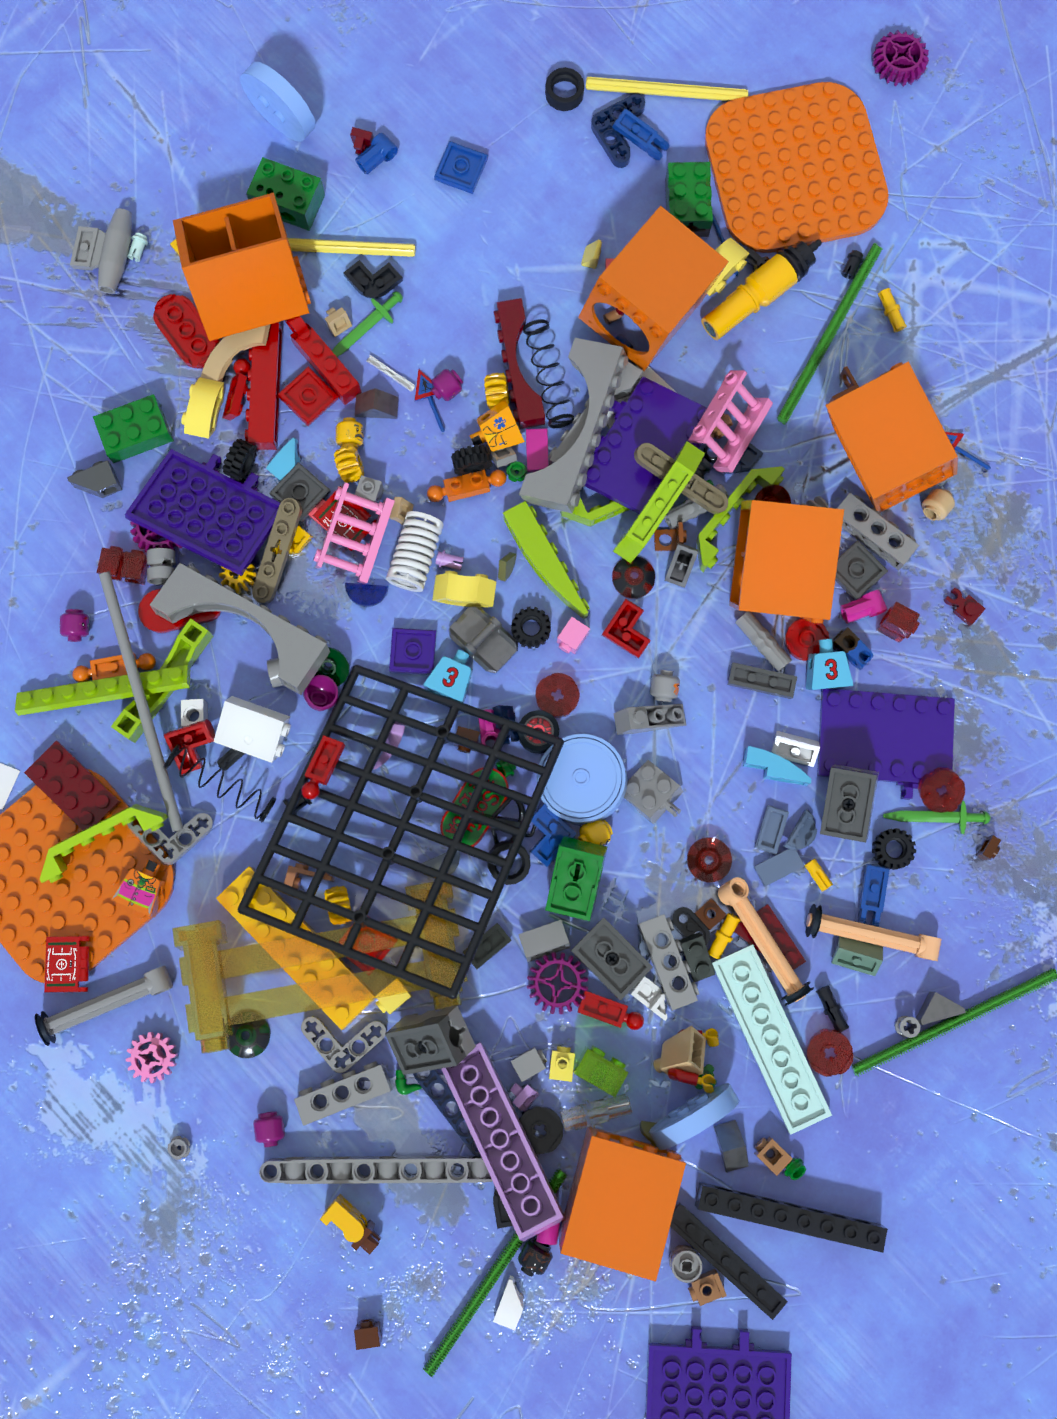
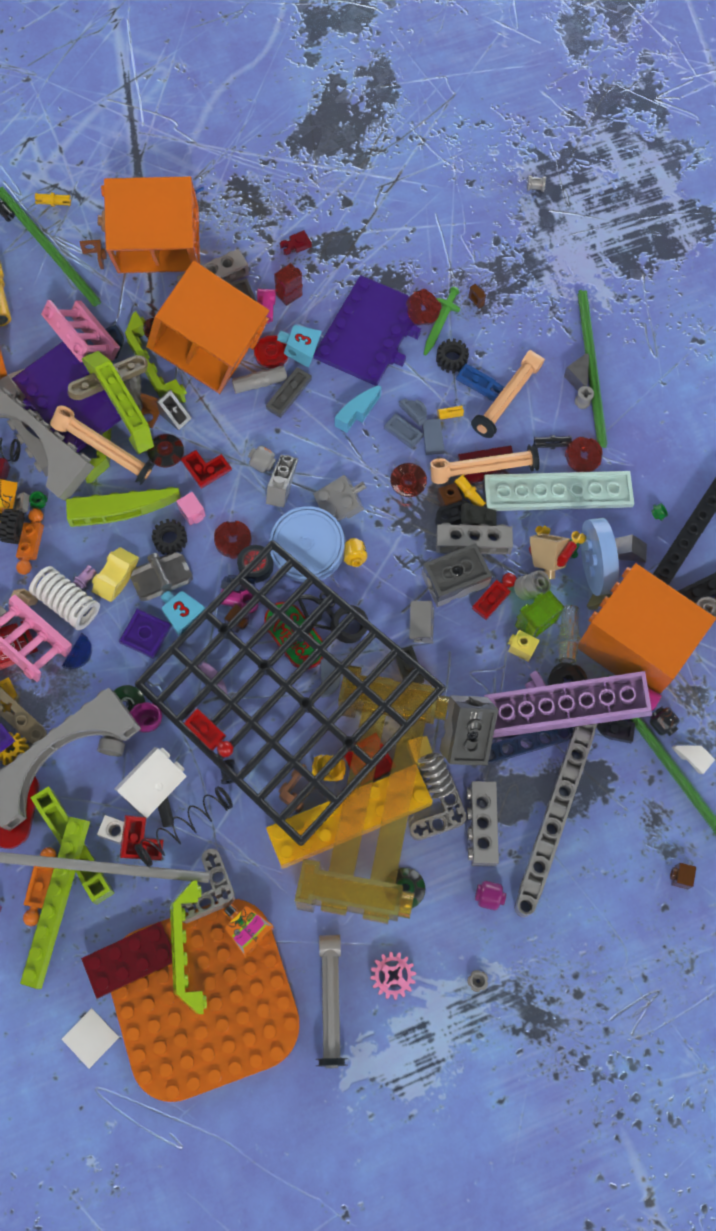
camera: 70 degrees left, 10 degrees down
red piece [44,936,90,992] -> none
yellow hips [320,1194,381,1255] -> none
green animal [395,1070,422,1095] -> none
green plate [496,760,516,778] -> none
olive tile [498,552,517,581] -> none
light grey brick [511,1047,547,1082] -> none
dark pink tile [526,429,549,472] -> none
magenta gear [527,952,588,1014] -> none
blue plate [529,803,577,867] -> none
green piece [545,836,608,921] -> none
white slope [629,976,667,1021] -> none
medium nougat brick [754,1137,793,1176] -> none
white slope [771,731,820,767] -> none
dark grey piece [820,764,879,843] -> none
sand green panel [831,936,883,976] -> none
leg [832,627,874,670] -> none
tan head [922,488,955,521] -> none
none -> light nougat piece [50,406,155,485]
none -> light grey piece [418,753,454,799]
none -> light grey wheel [514,570,551,600]

